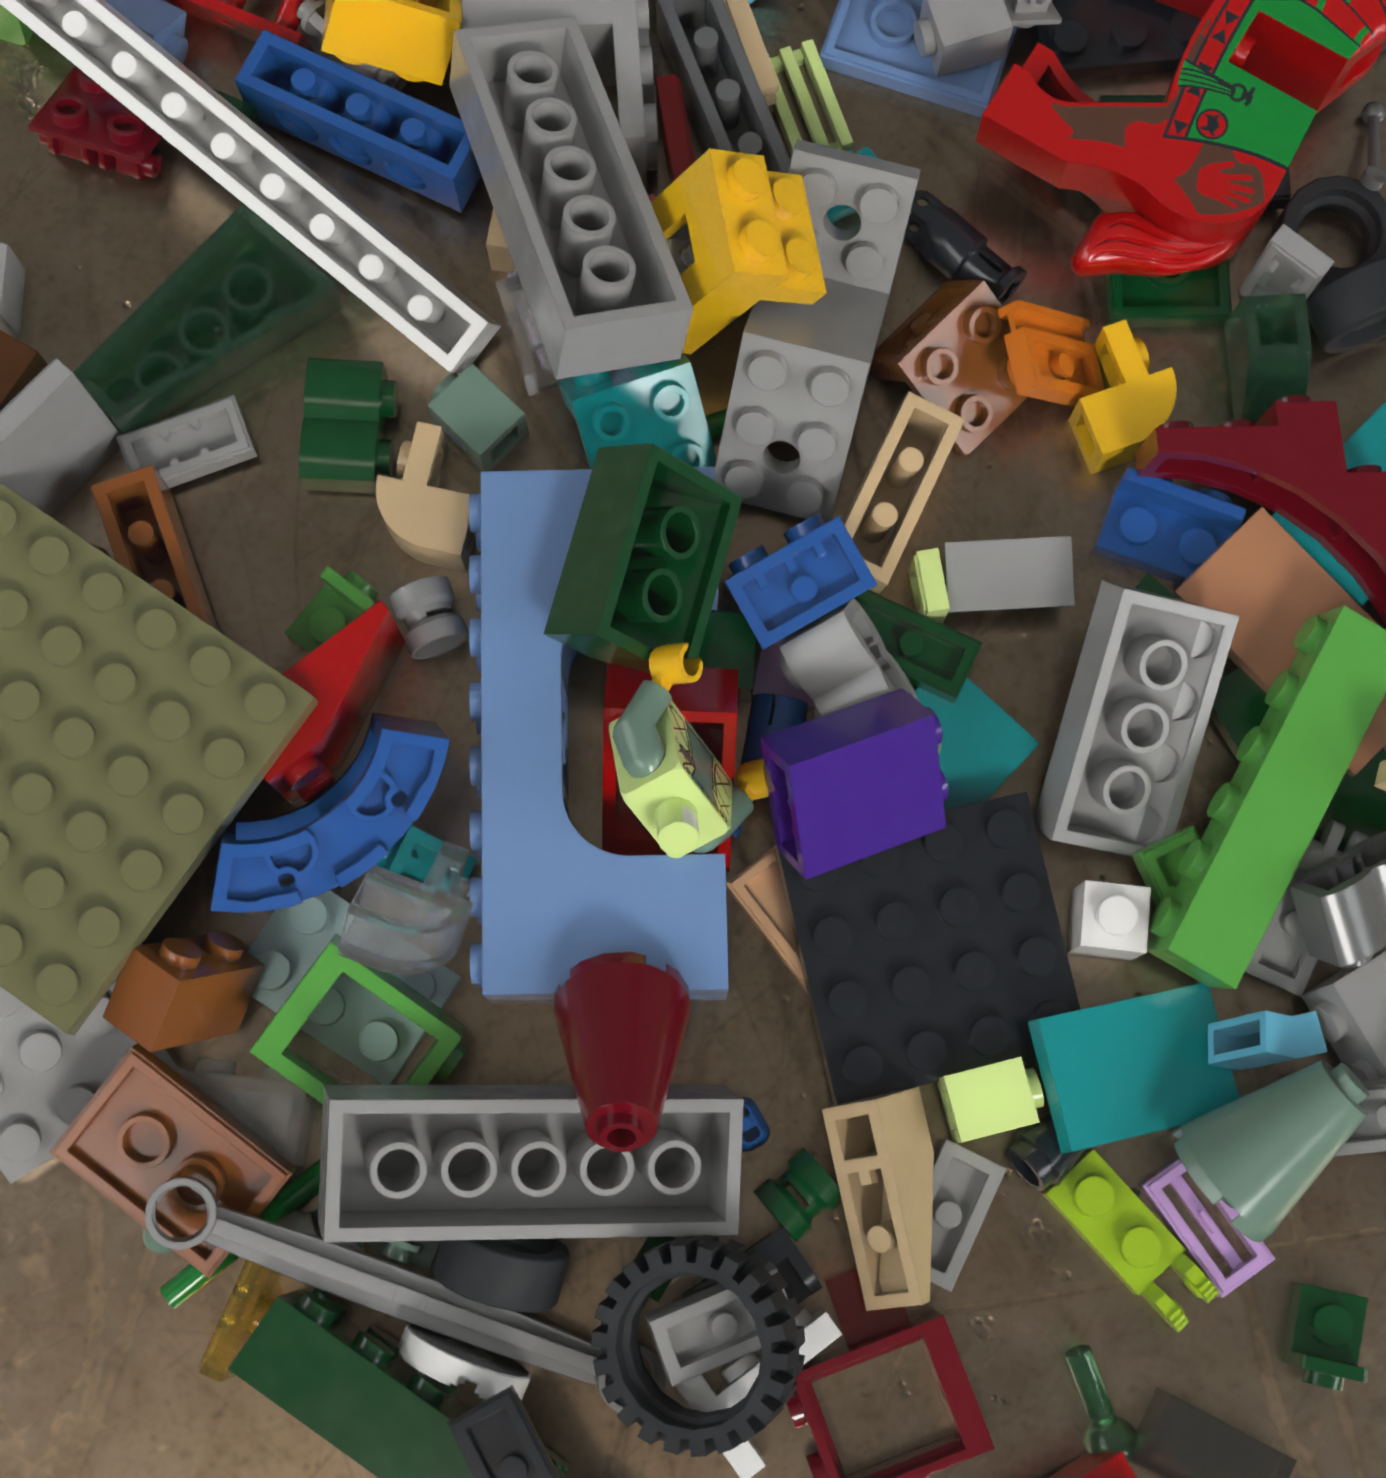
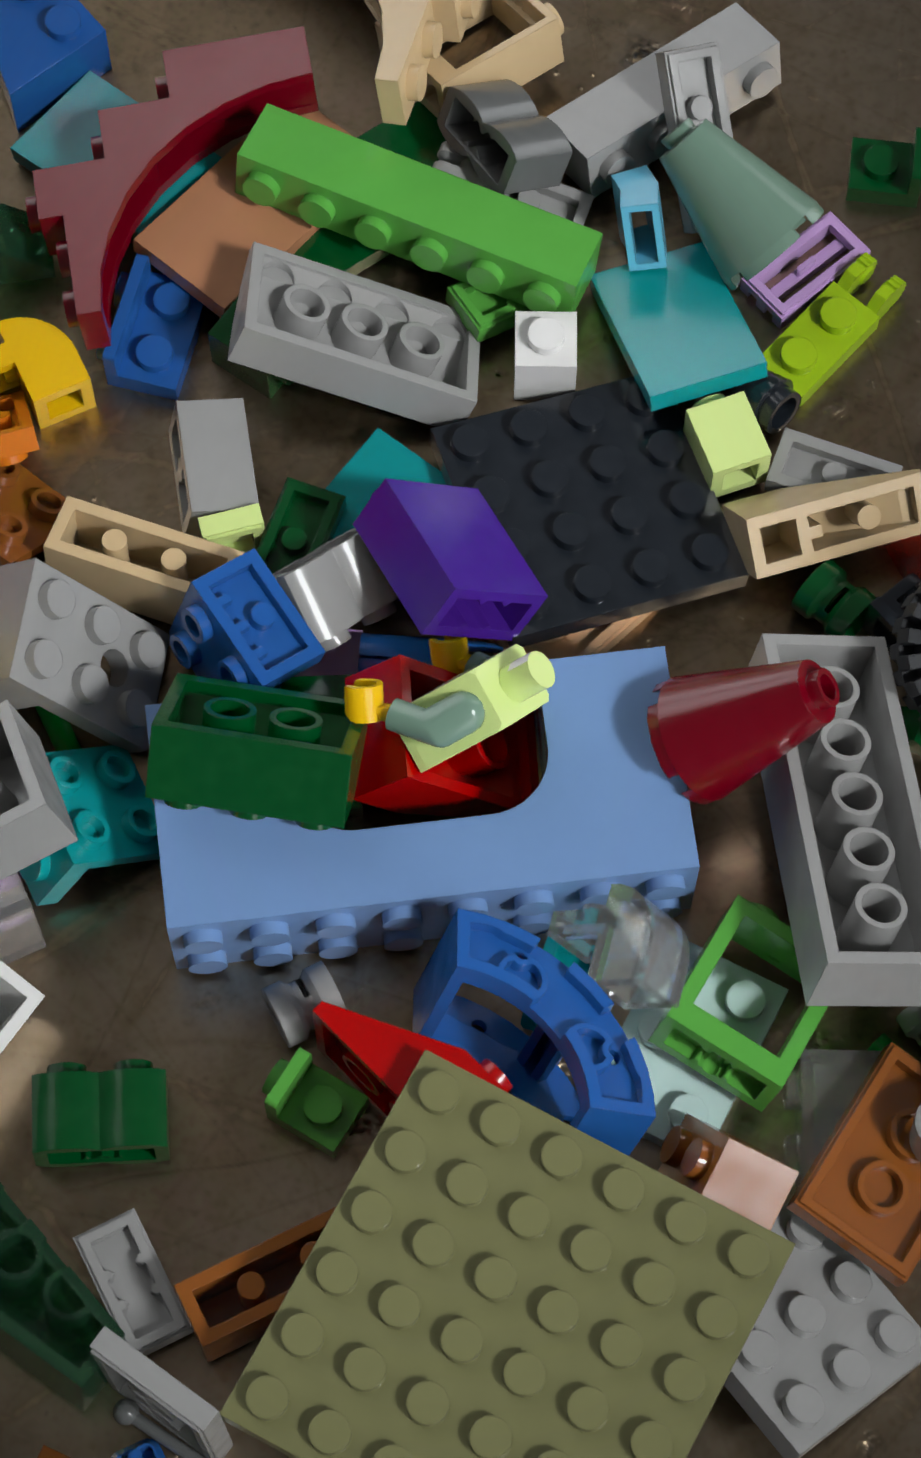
camera: 95 degrees left, 10 degrees down
tan brick [376,421,476,573] -> none
sand green brick [427,364,529,471] -> none

